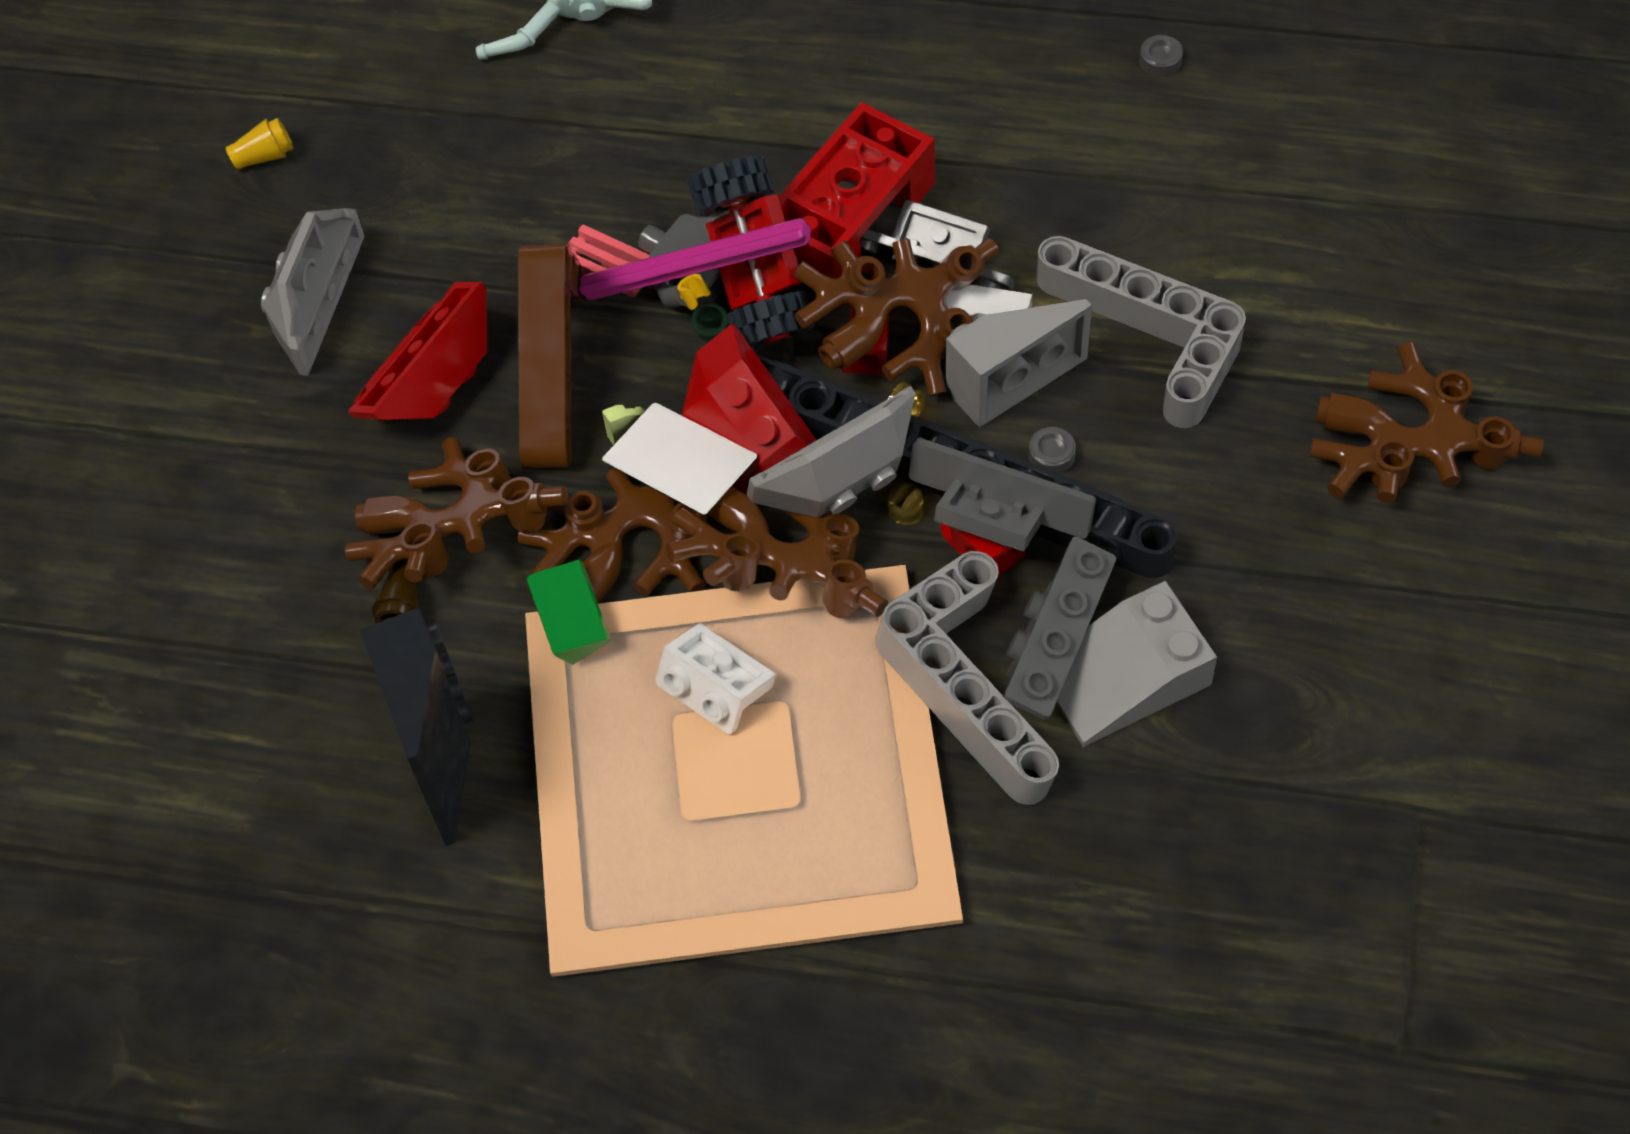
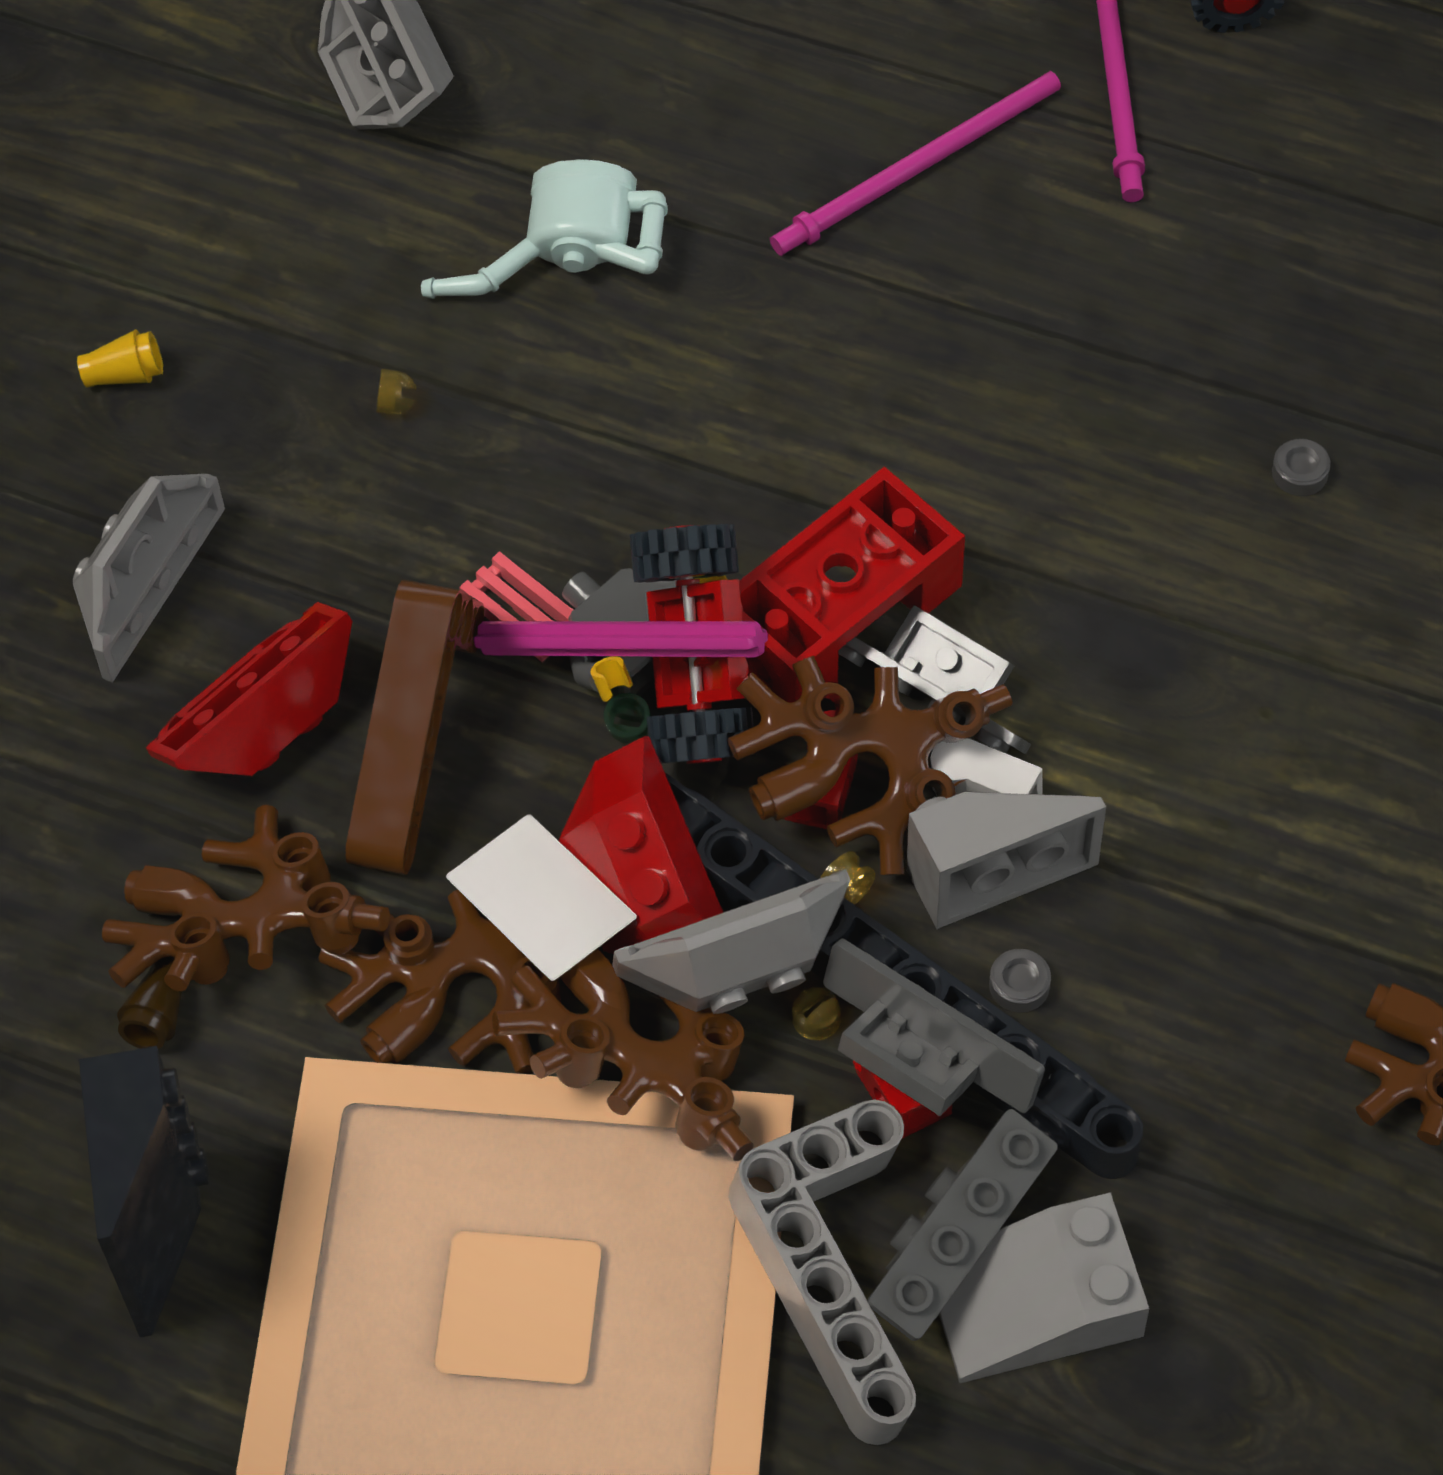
camera: 10 degrees right, 0 degrees up
green slope [527,560,611,665] -> none
yellowish green tile [602,405,645,445] -> none
white bracket [655,623,776,734] -> none
light grey beam [1037,236,1246,428] -> none
none -> clear yellow hinge [376,369,417,414]

